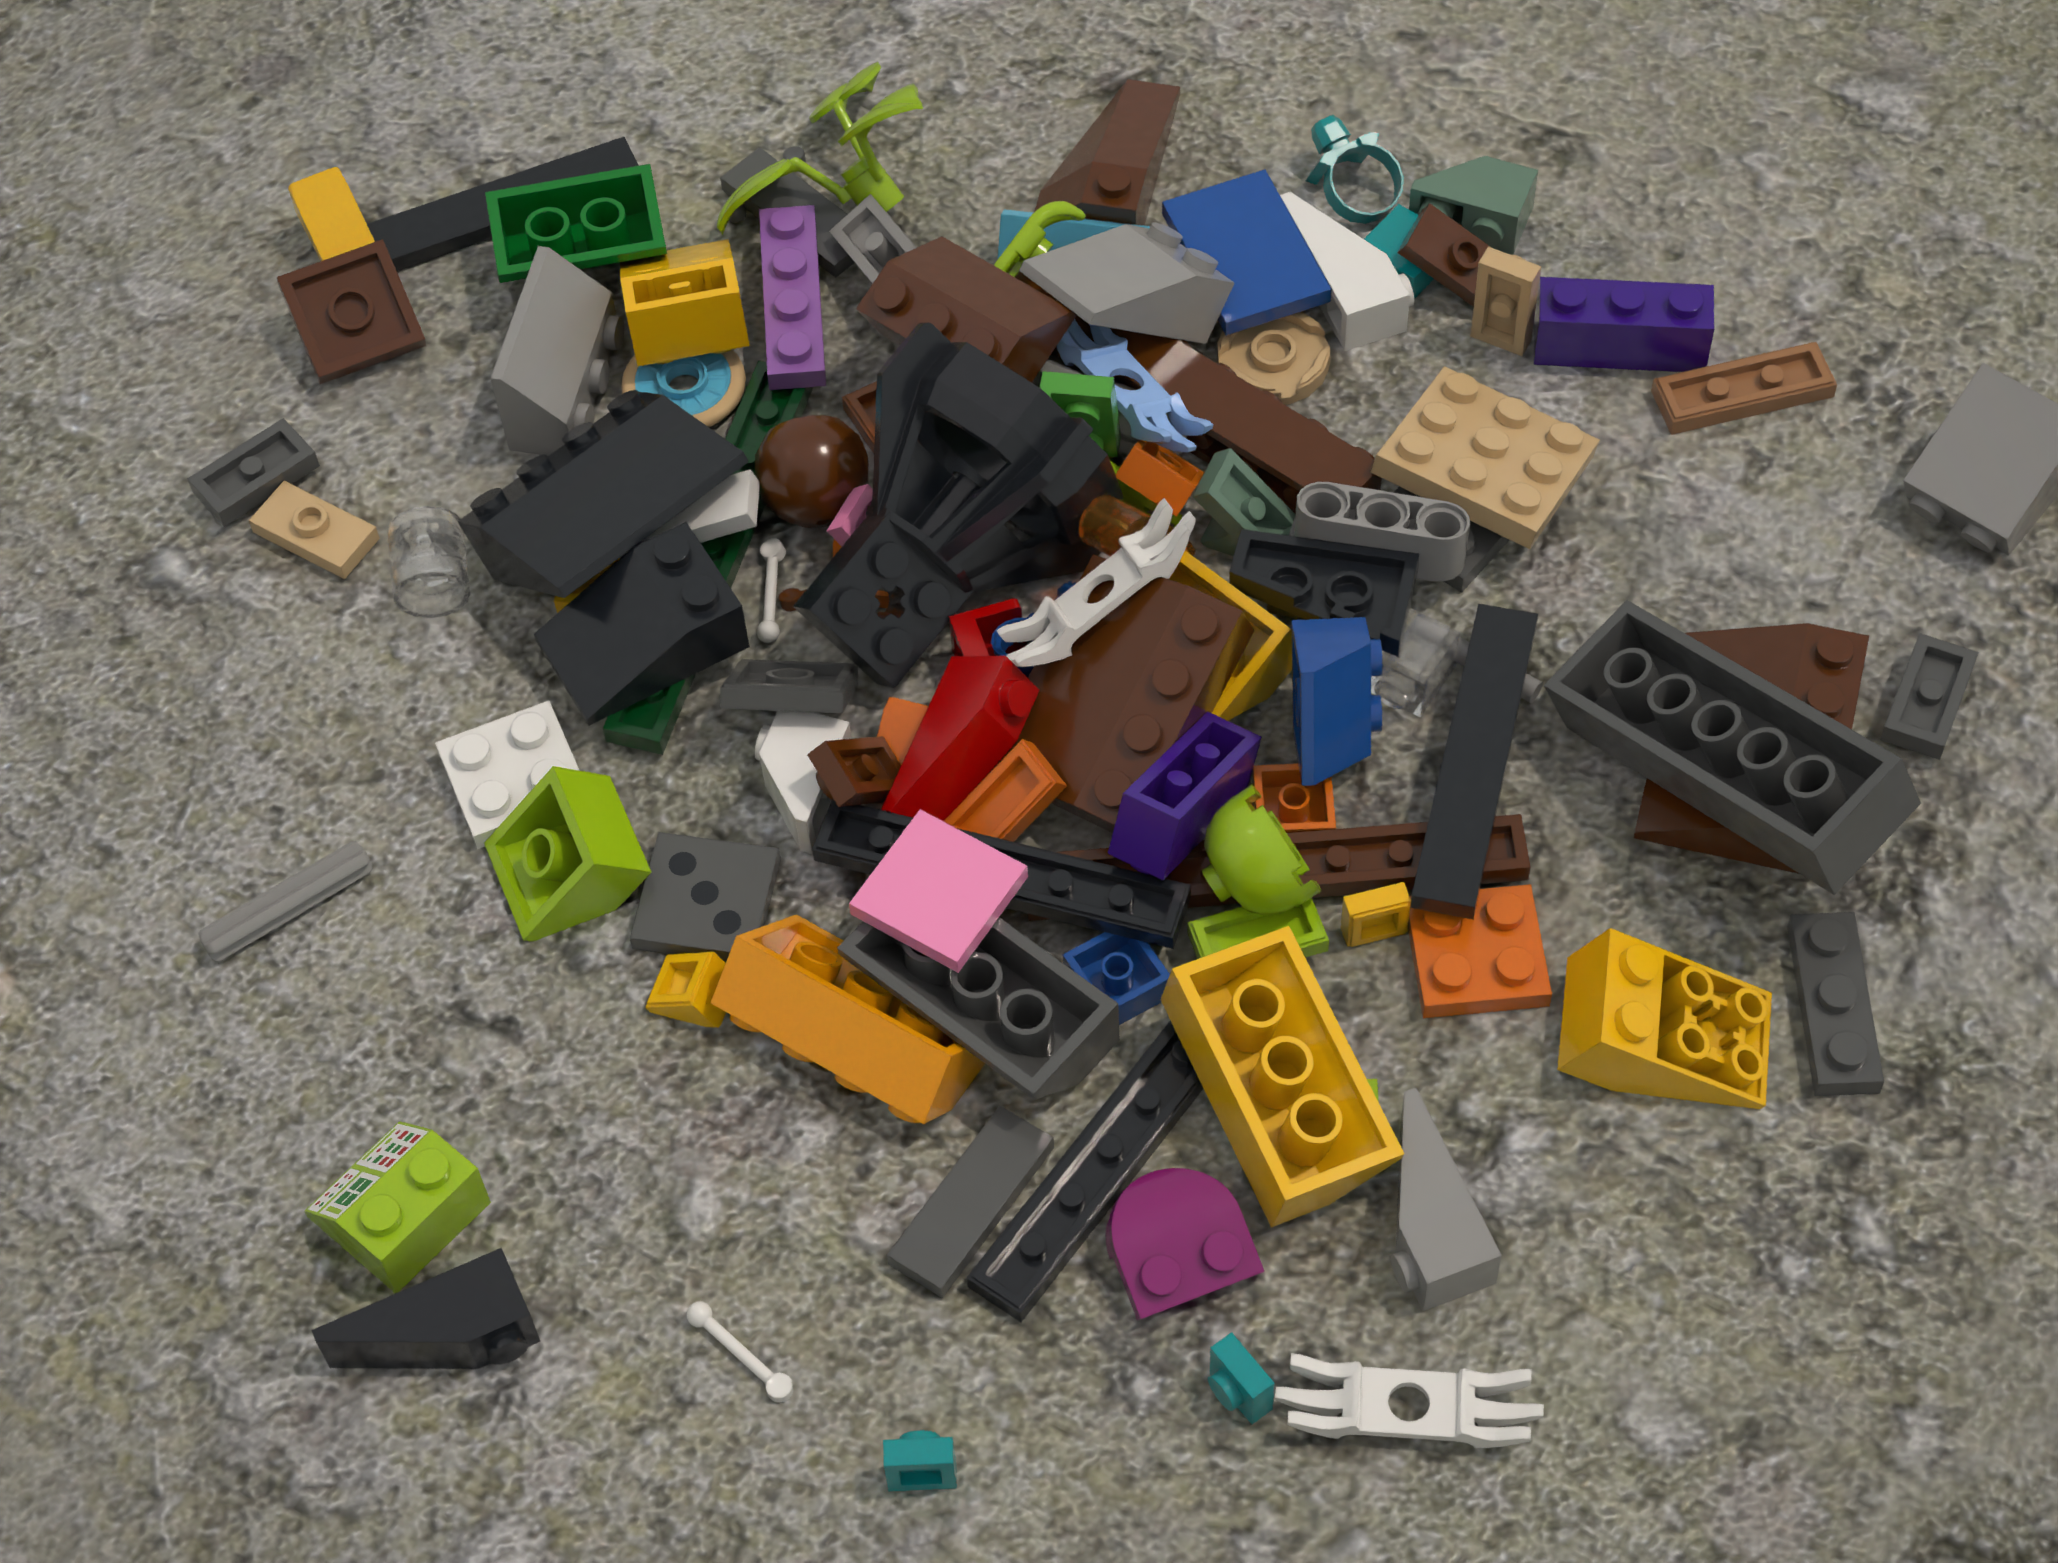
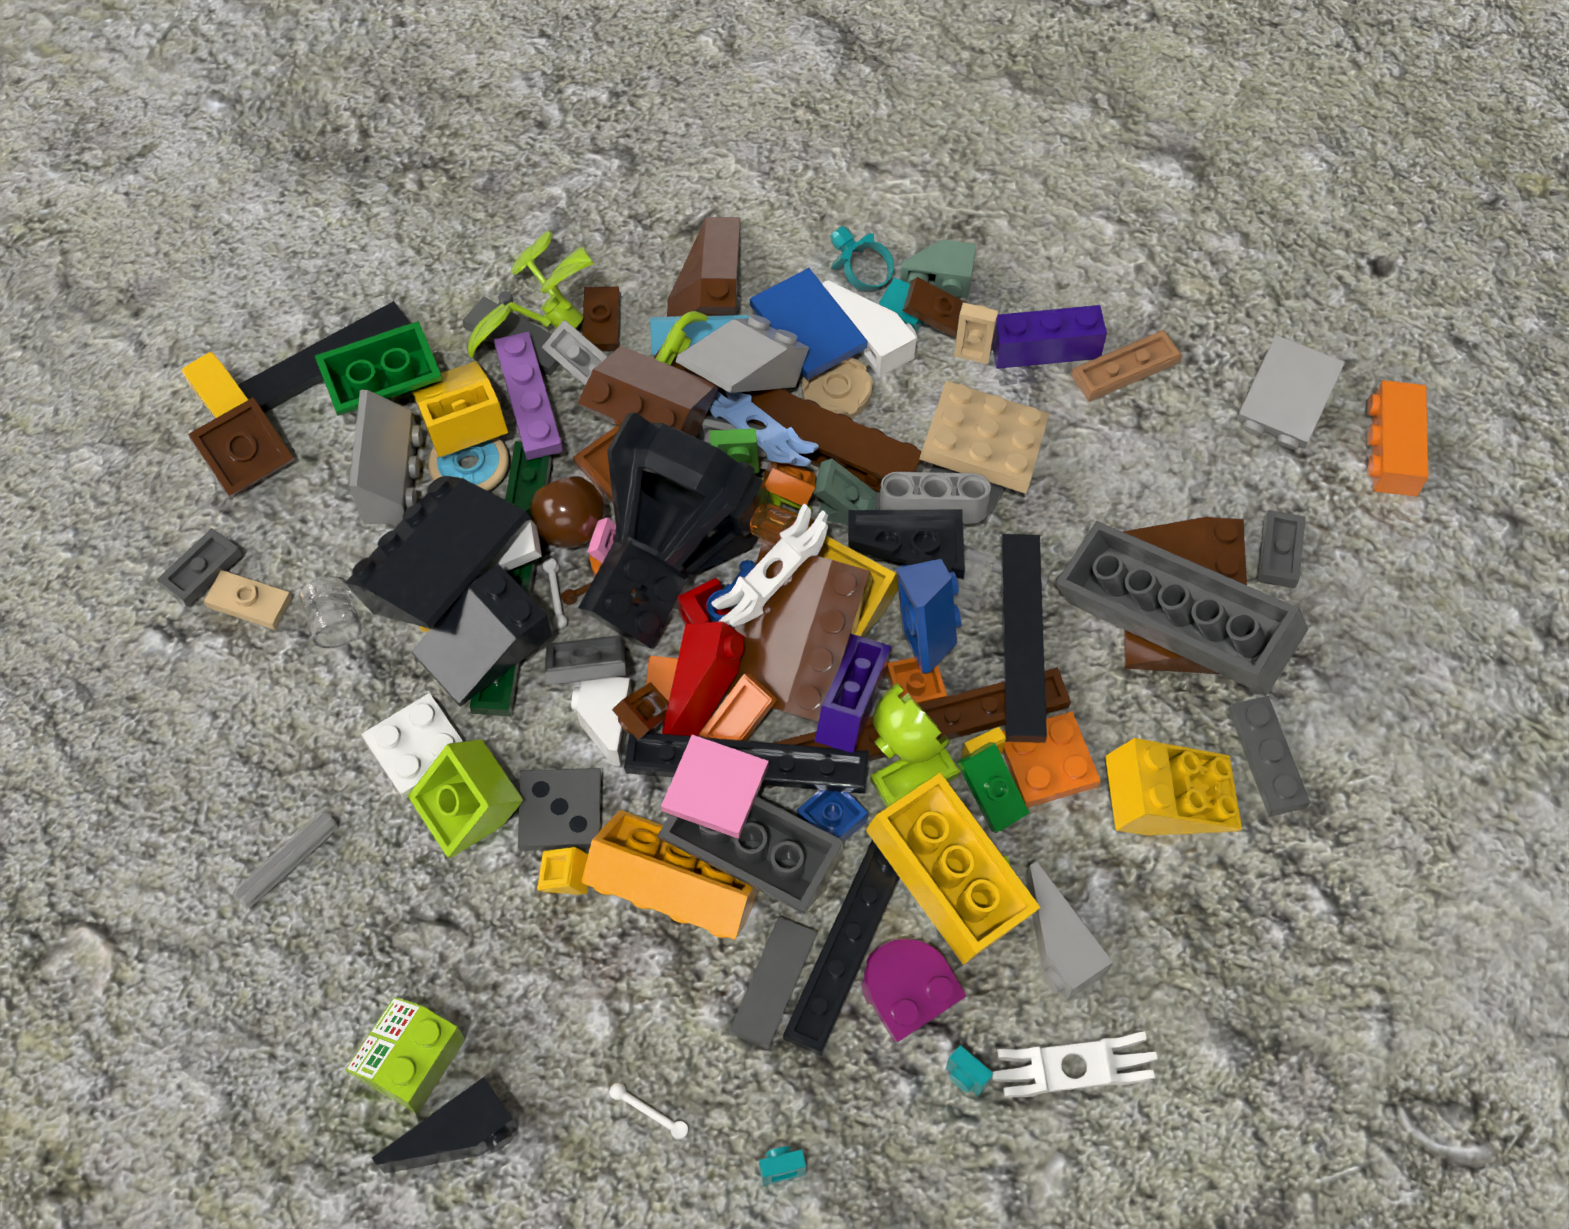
camera: 15 degrees left, 5 degrees up
none -> reddish brown plate [582,286,620,351]
none -> green plate [957,742,1029,833]

